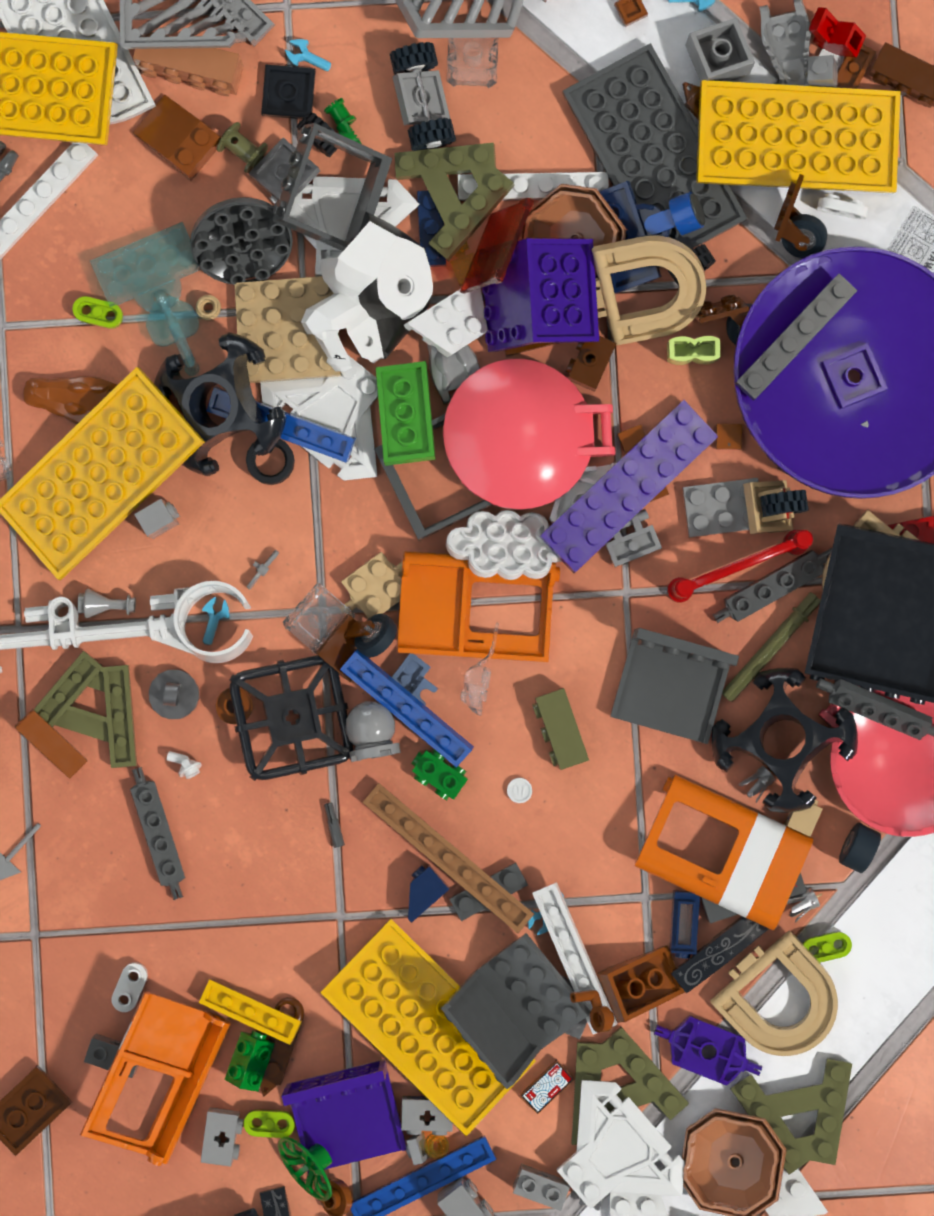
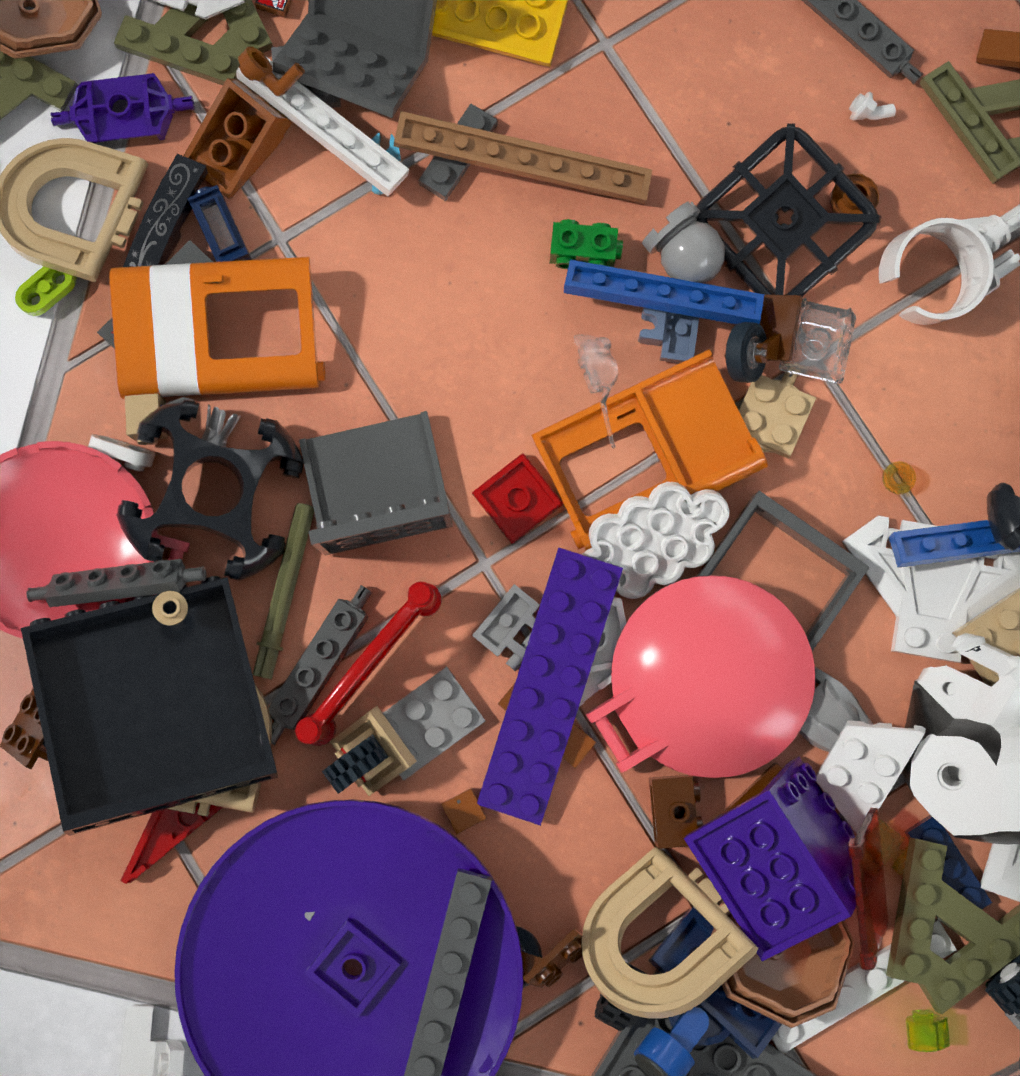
camera: 150 degrees right, 5 degrees down
flat silver tile [149,670,200,719] -> none
medium azure bar [202,597,230,645] -> none
black tyre [246,439,295,485] -> none
light grey piece [247,550,279,590] -> none
dark grey piece [324,802,345,848] -> none
bright green plate [376,361,436,466] -> none
dark blue slope [408,865,450,923] -> none
white piece [507,778,532,803] -> none
olive brick [532,688,589,770] -> none
yellowish green brick [667,336,720,365] -> none
flat silver piece [787,888,822,922] -> none
black wheel [839,823,881,873] -> none
none -> white plate [88,434,155,471]
none -> tan plate [152,591,188,626]
none -> red tile [472,453,564,545]
none -> clear yellow plate [882,461,916,494]
none -> clear neon green plate [905,1009,950,1052]

